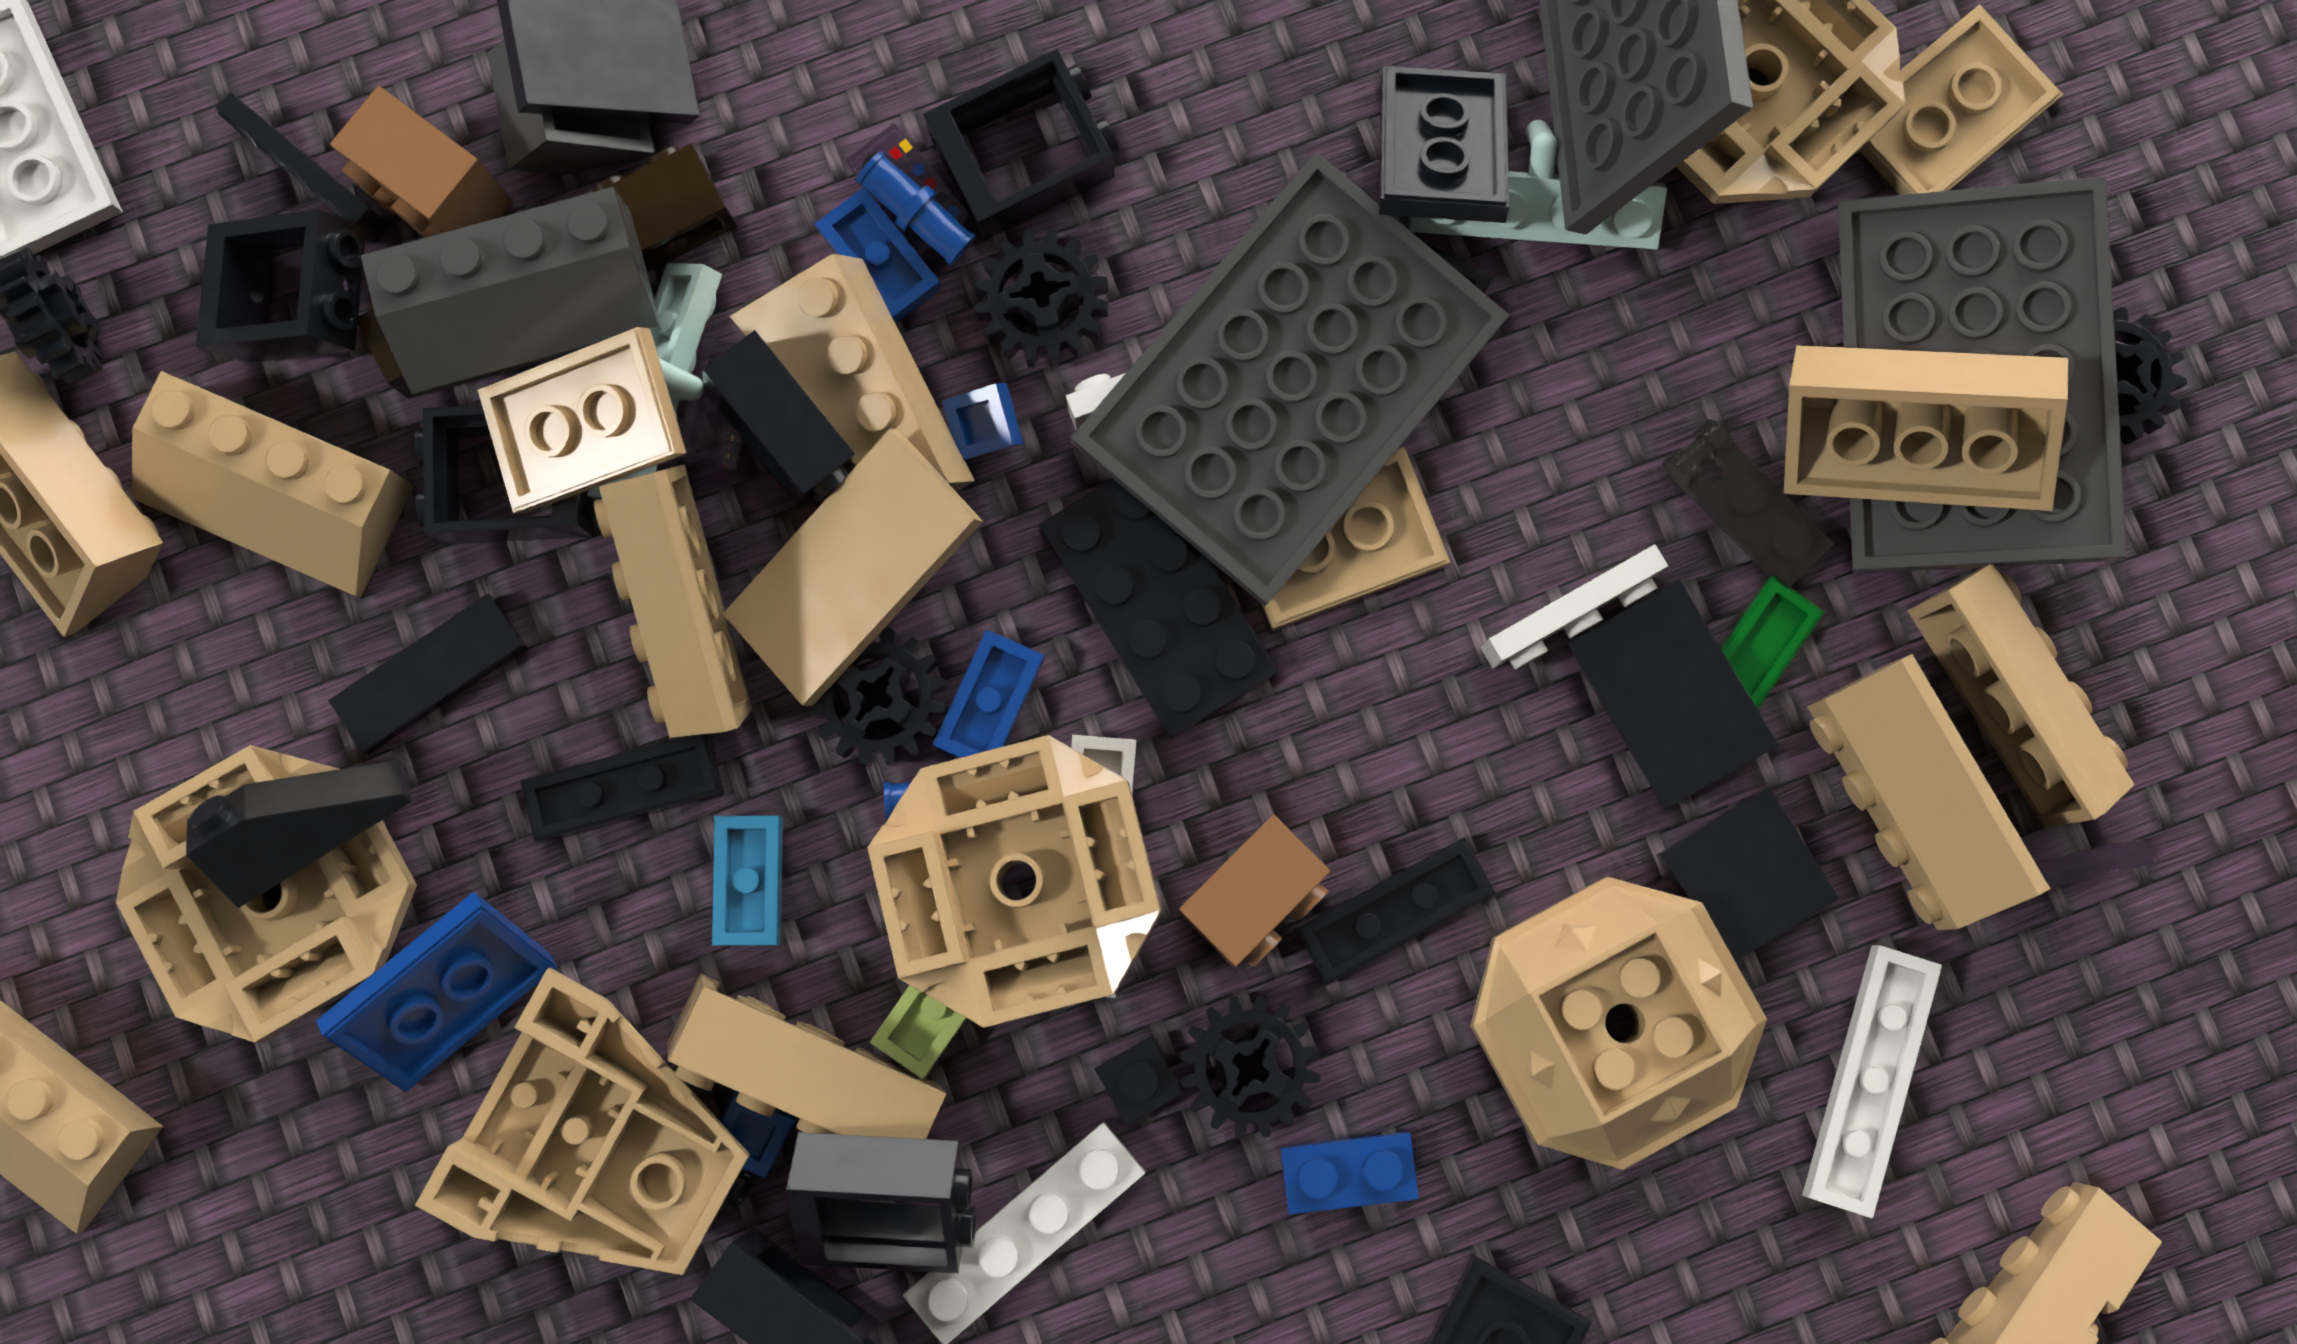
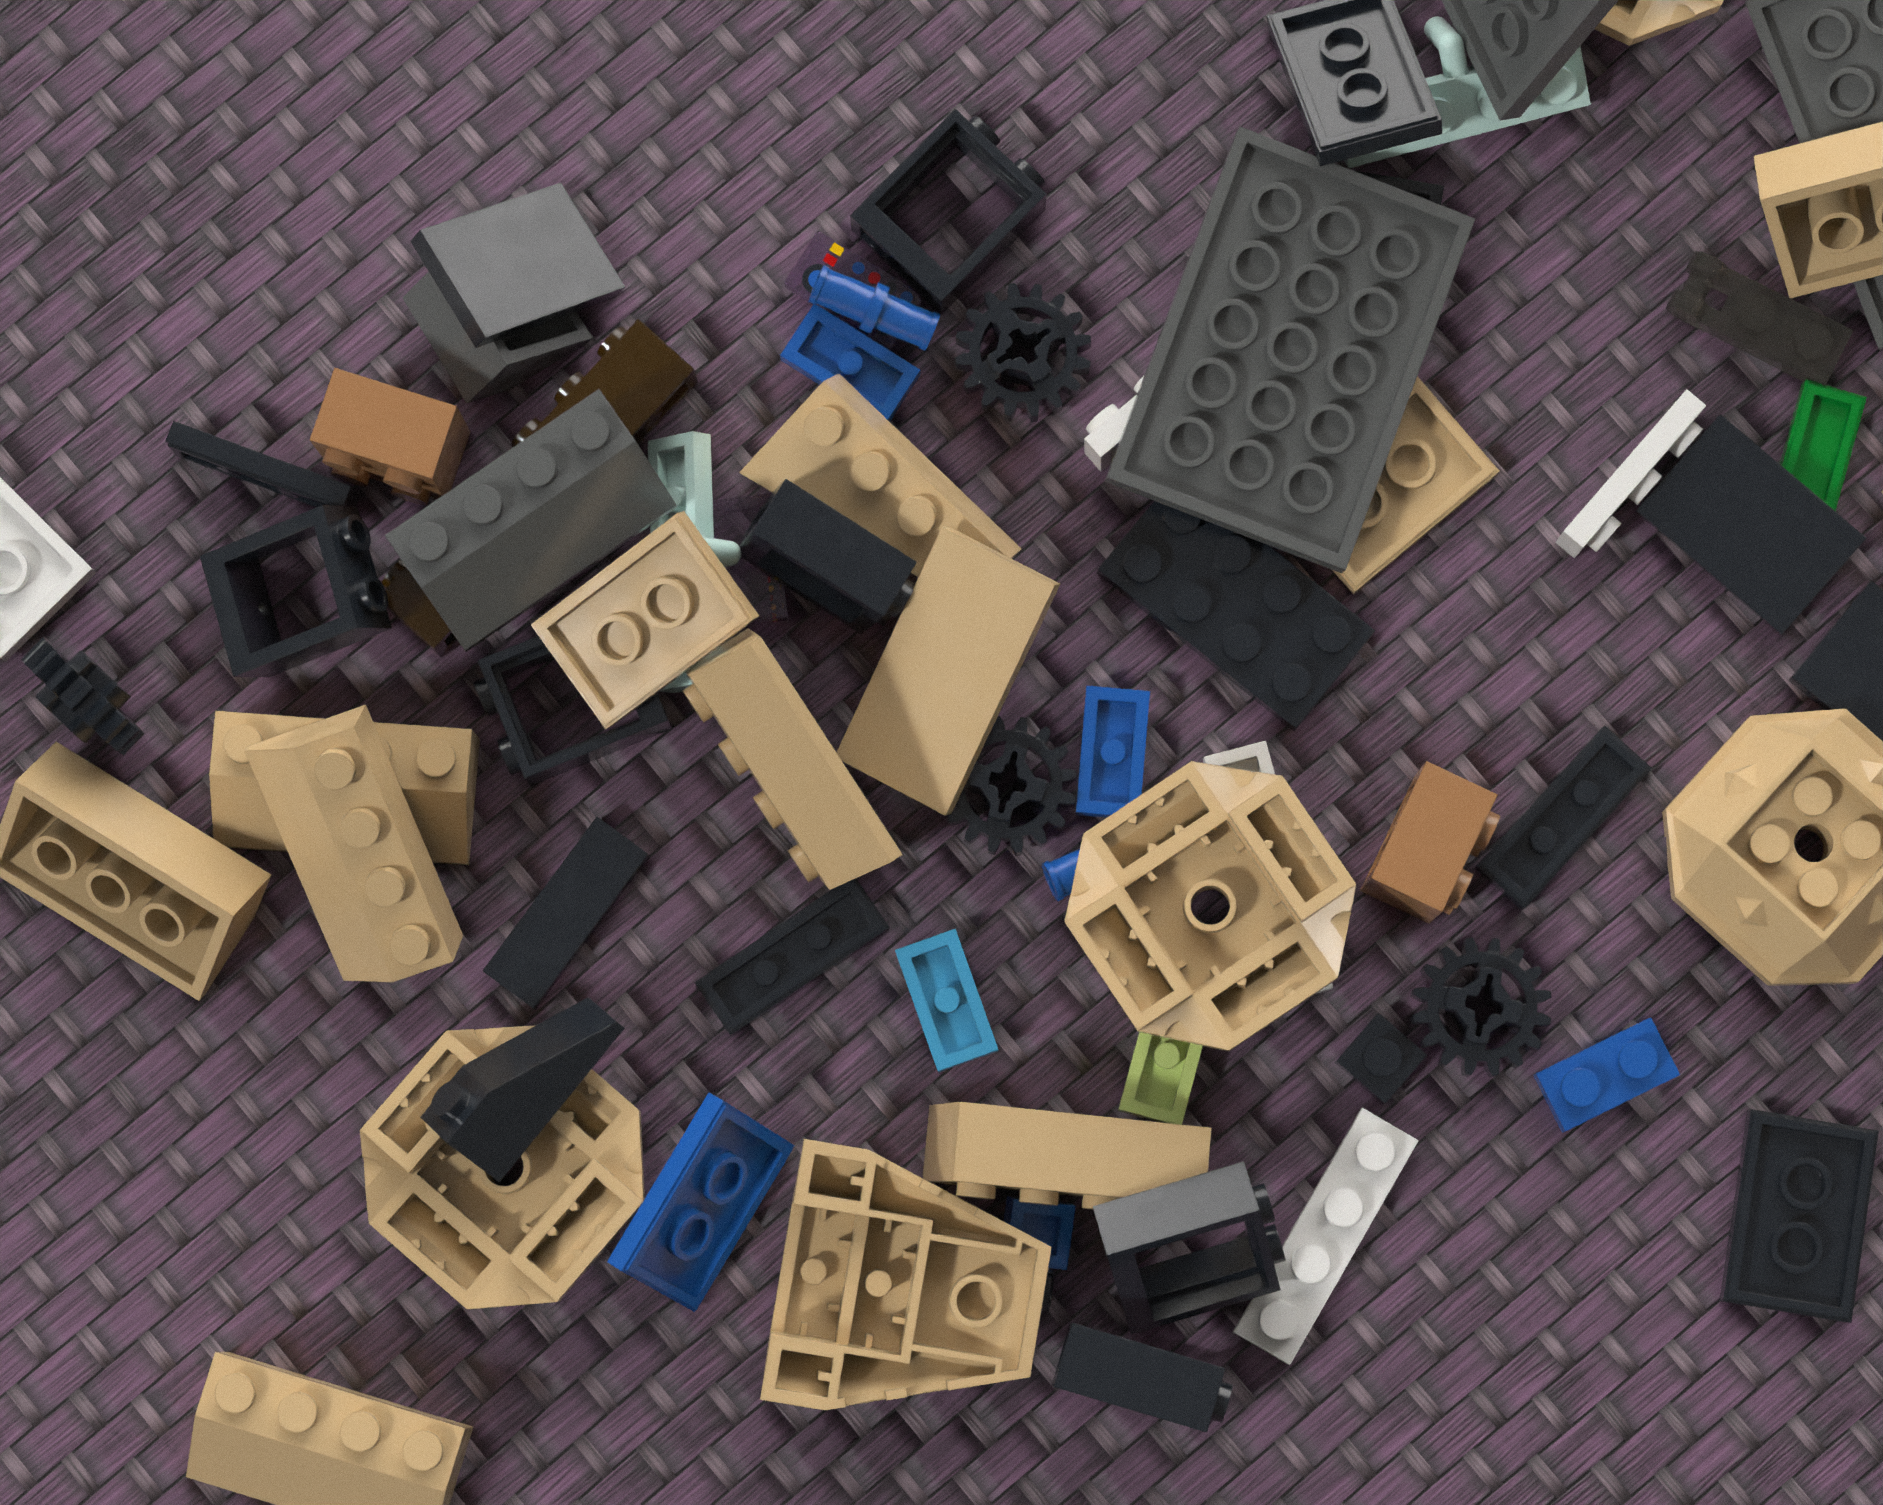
camera: 20 degrees left, 0 degrees up
blue plate [942,383,1024,460] -> none
none -> tan slope [244,705,463,982]

